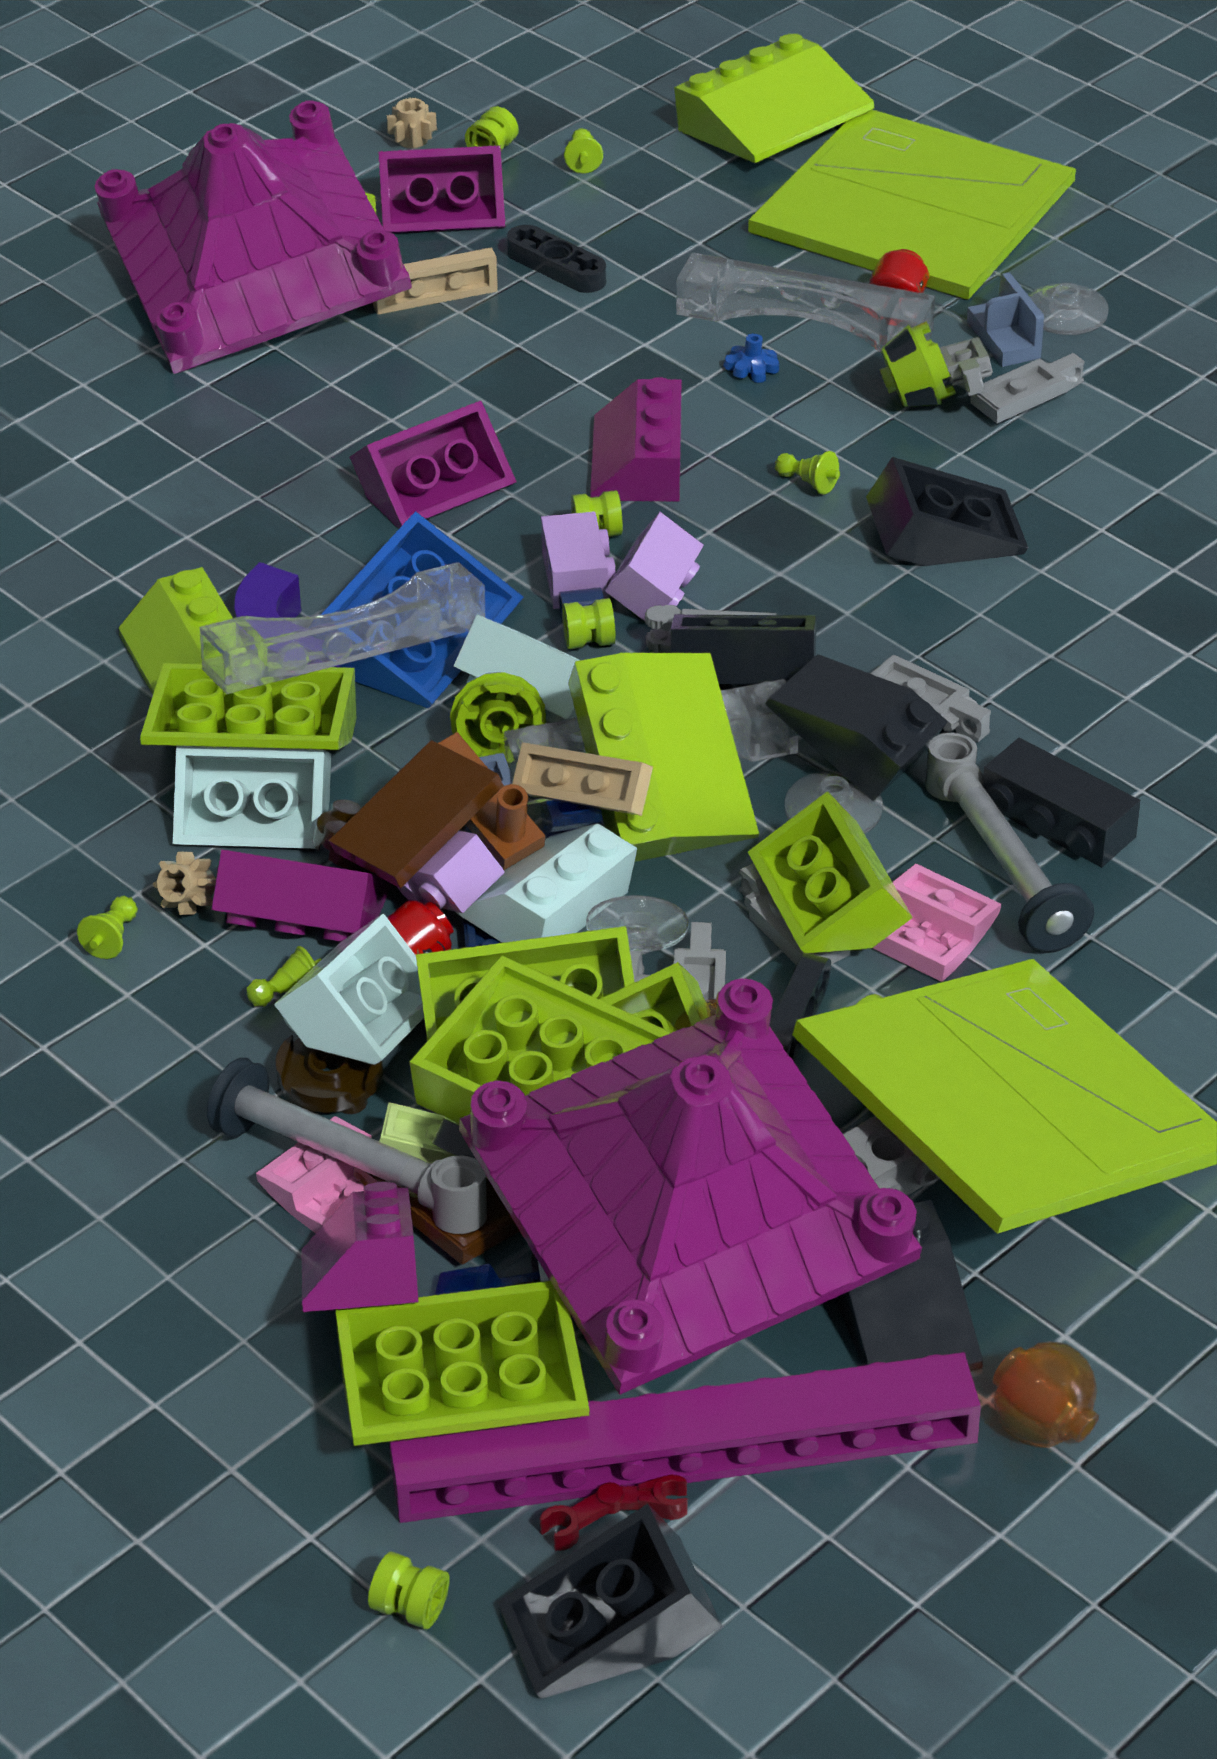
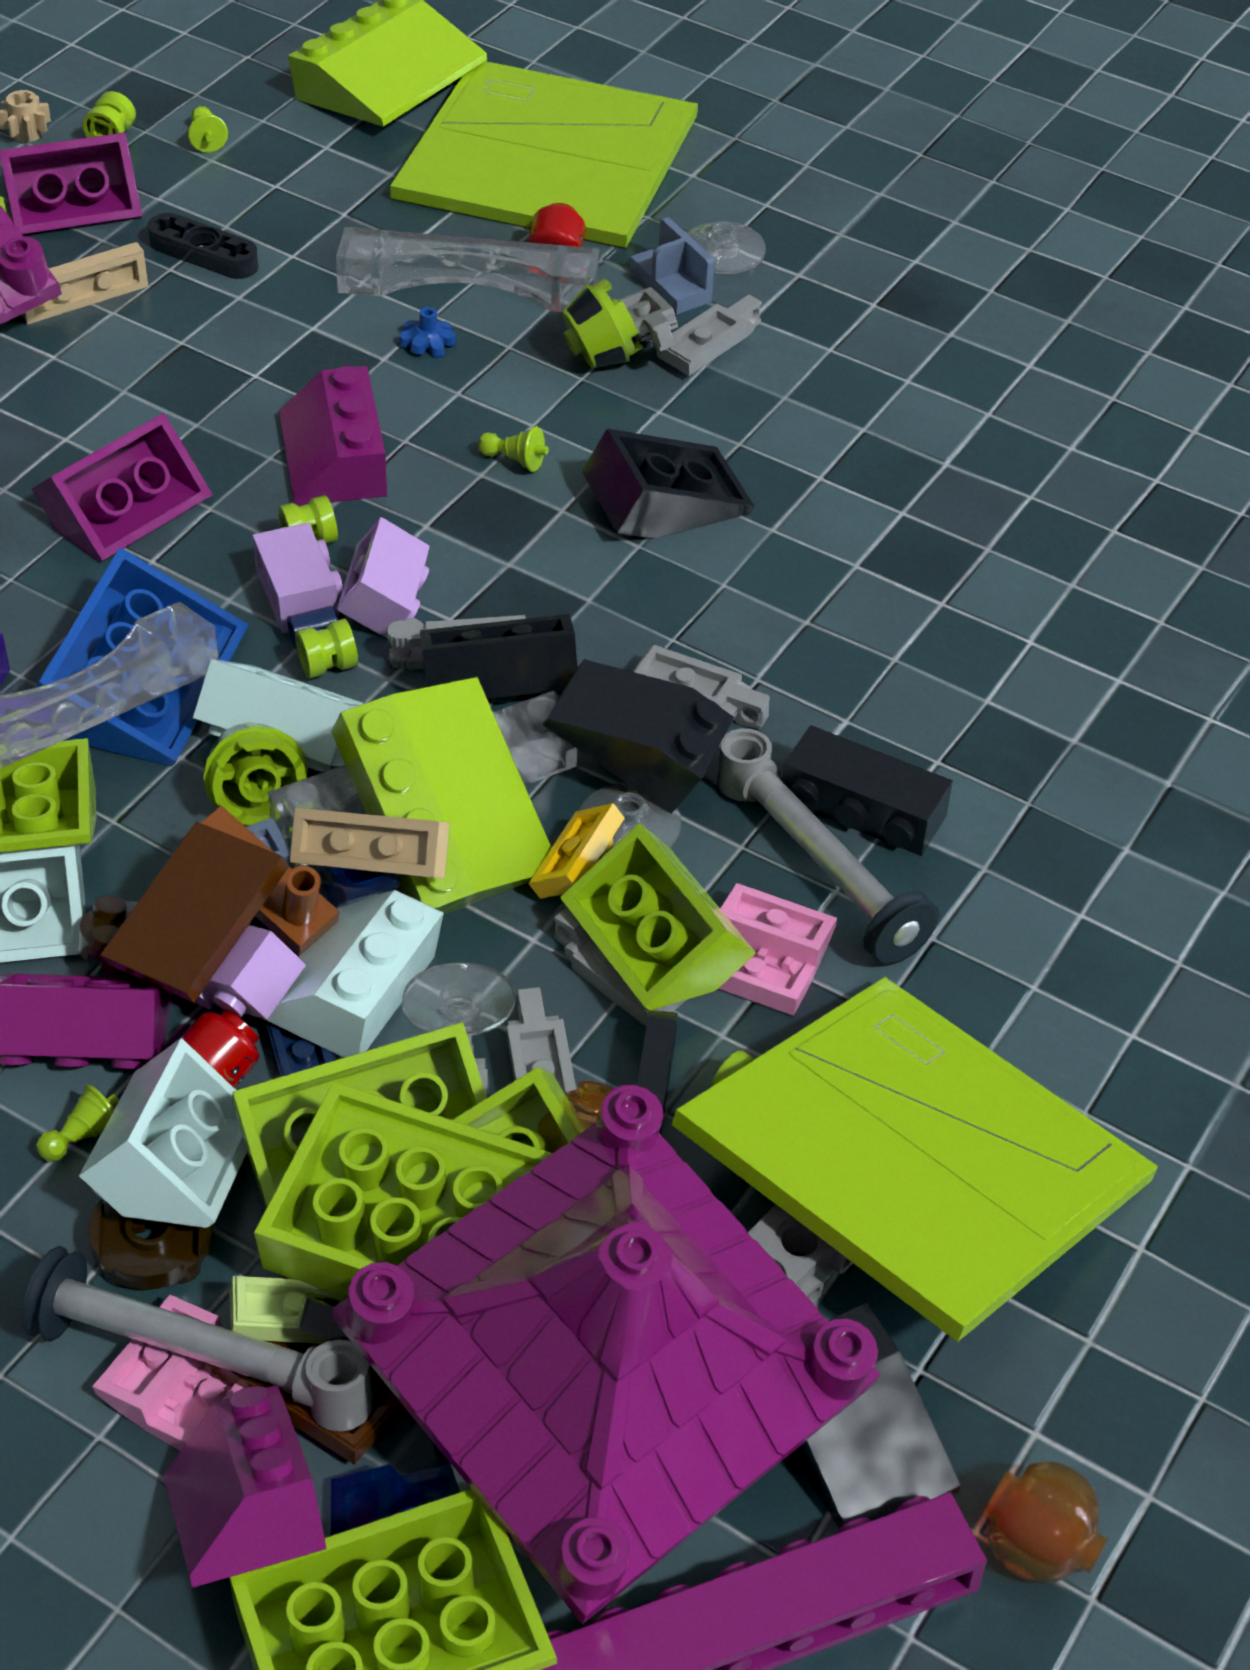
camera: 15 degrees left, 5 degrees up
none -> yellow plate [528,803,625,899]

